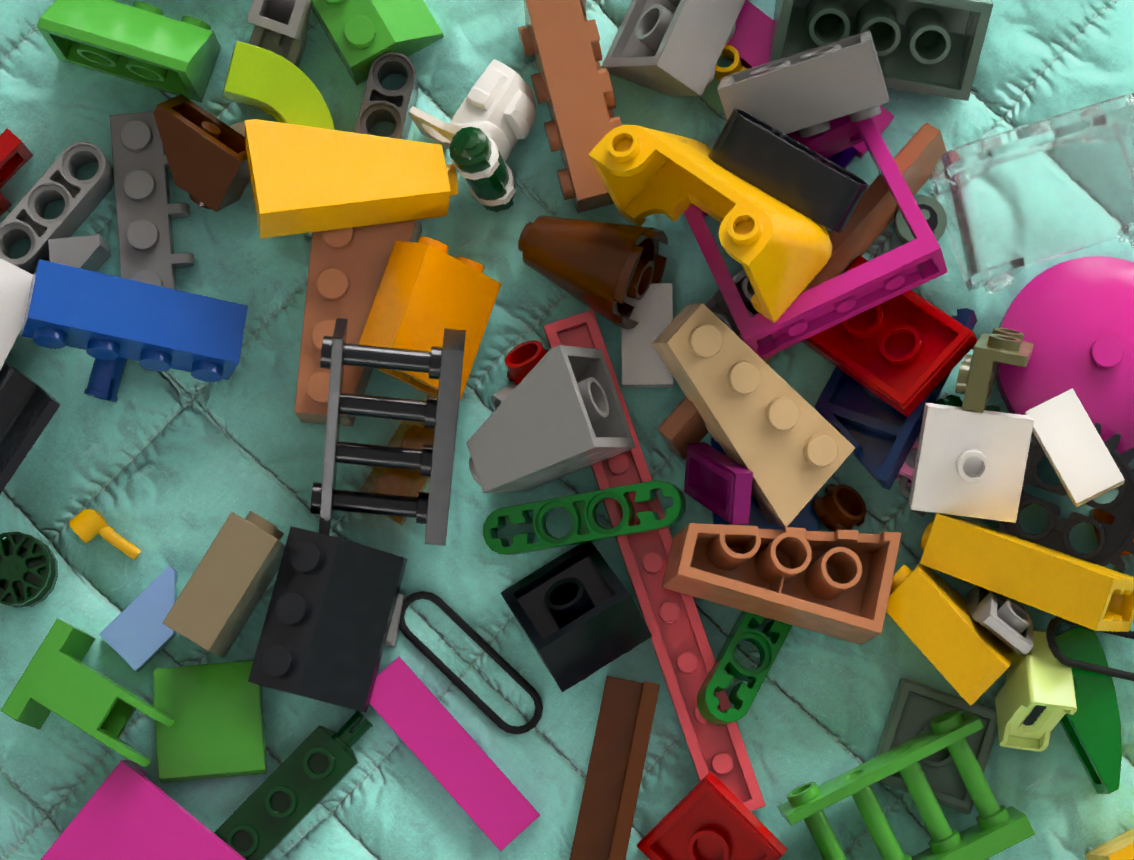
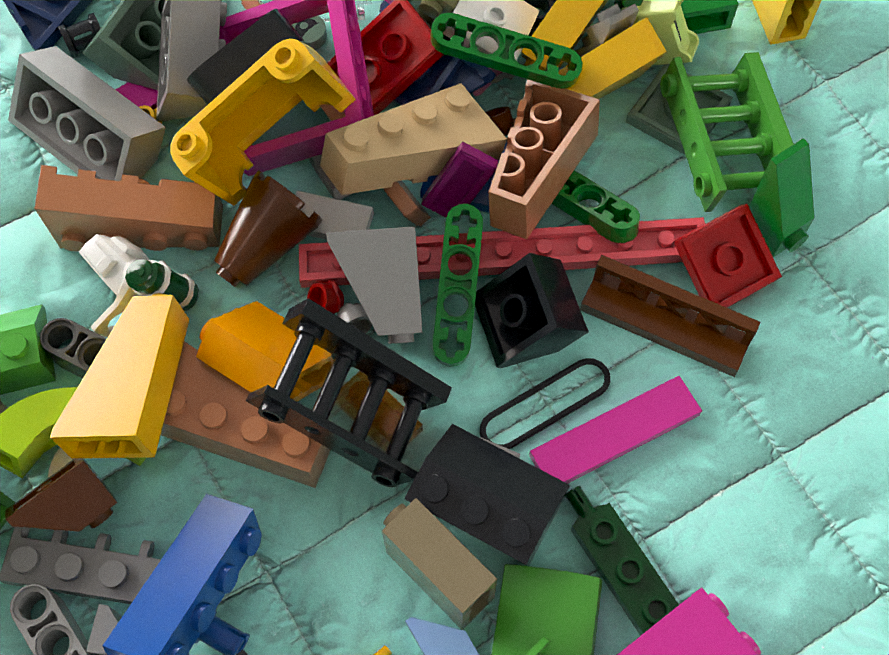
camera: 75 degrees left, 15 degrees down
none -> green beam [430,12,583,89]

